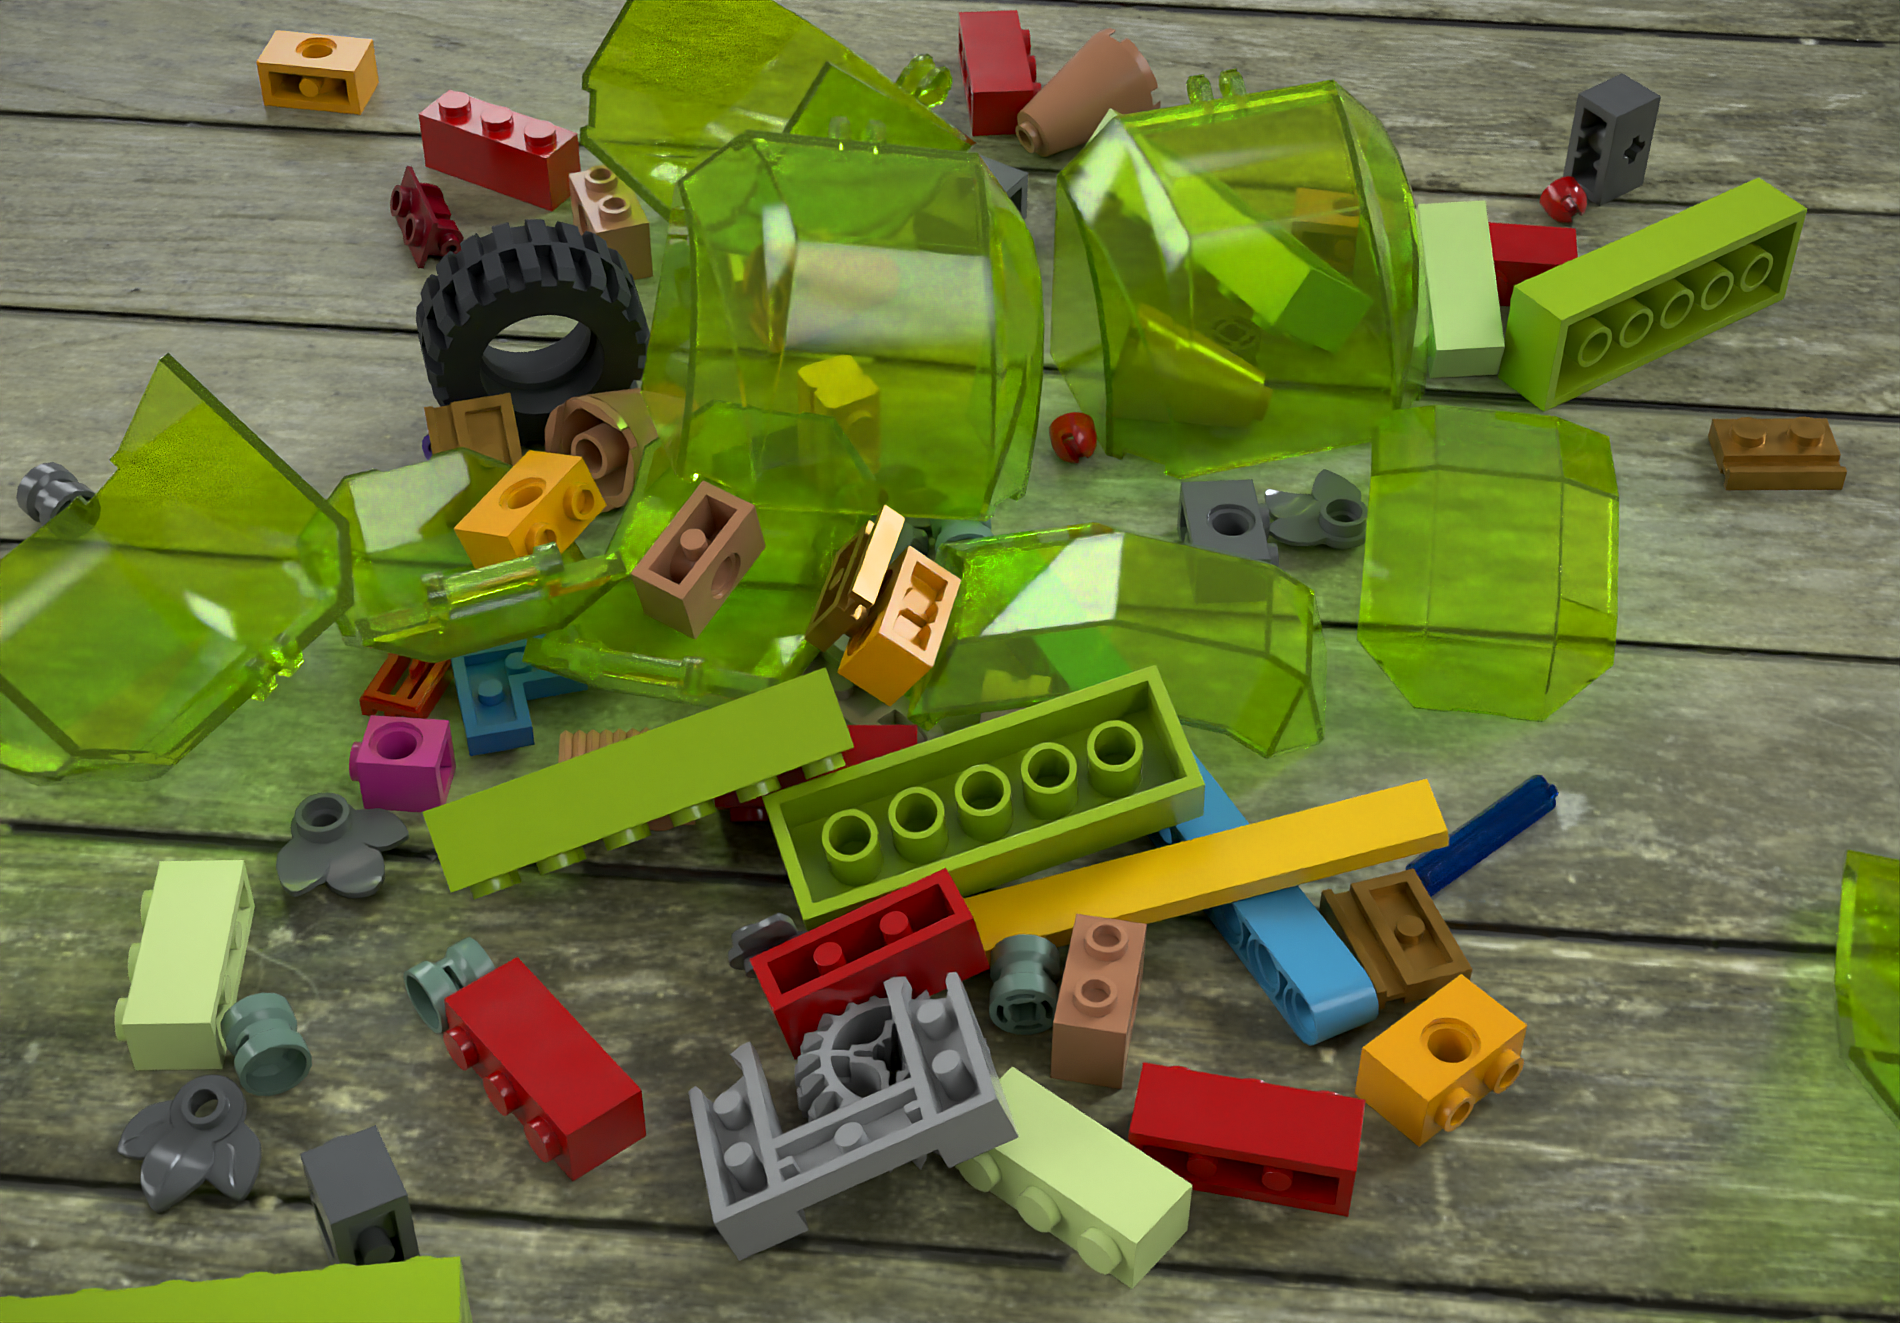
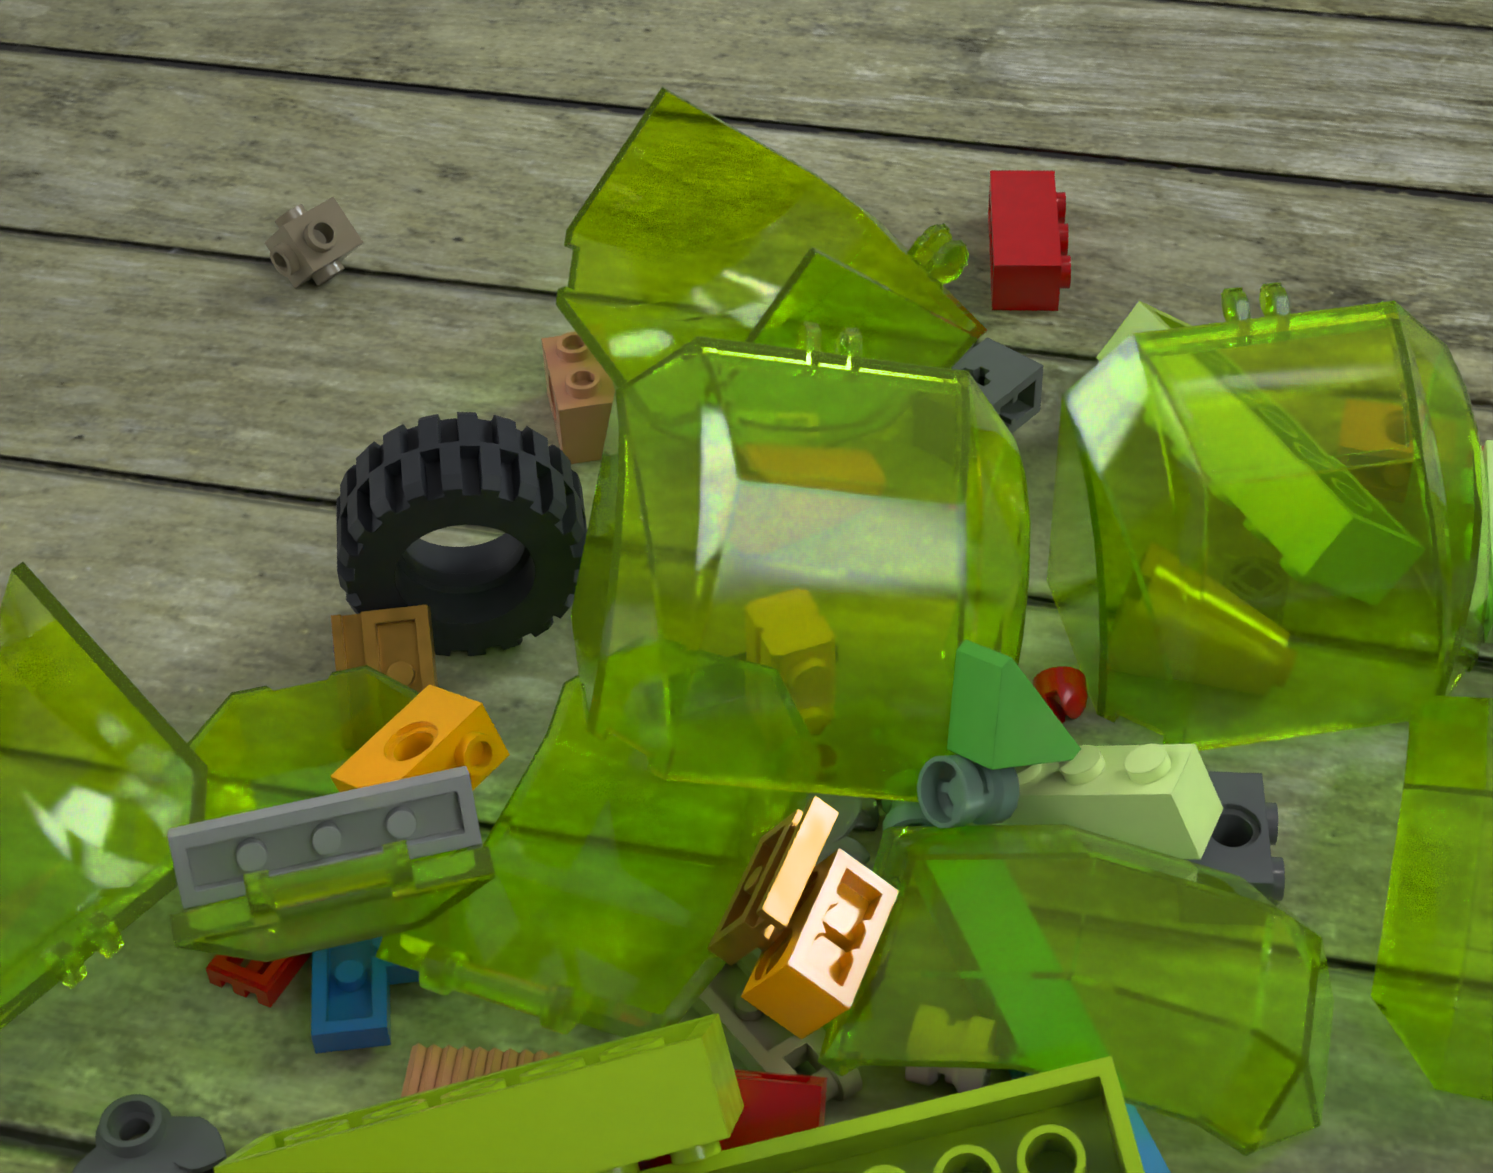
camera: 10 degrees right, 0 degrees up
light orange brick [256,30,379,115] -> none
dark pink brick [349,715,456,813] -> none
dark red hinge [390,166,464,269] -> none
red brick [418,90,581,211] -> none
nougat cone [545,383,704,512] -> none
nougat brick [630,480,766,640] -> none
nougat cone [1016,28,1161,157] -> none
dark grey plate [1264,469,1373,550] -> none
none -> light grey plate [167,766,482,909]
none -> dark tan brick [265,197,364,288]
none -> sand green wheel [917,755,1020,828]
none -> bright green slope [947,639,1081,770]
none -> yellowish green brick [992,743,1223,860]

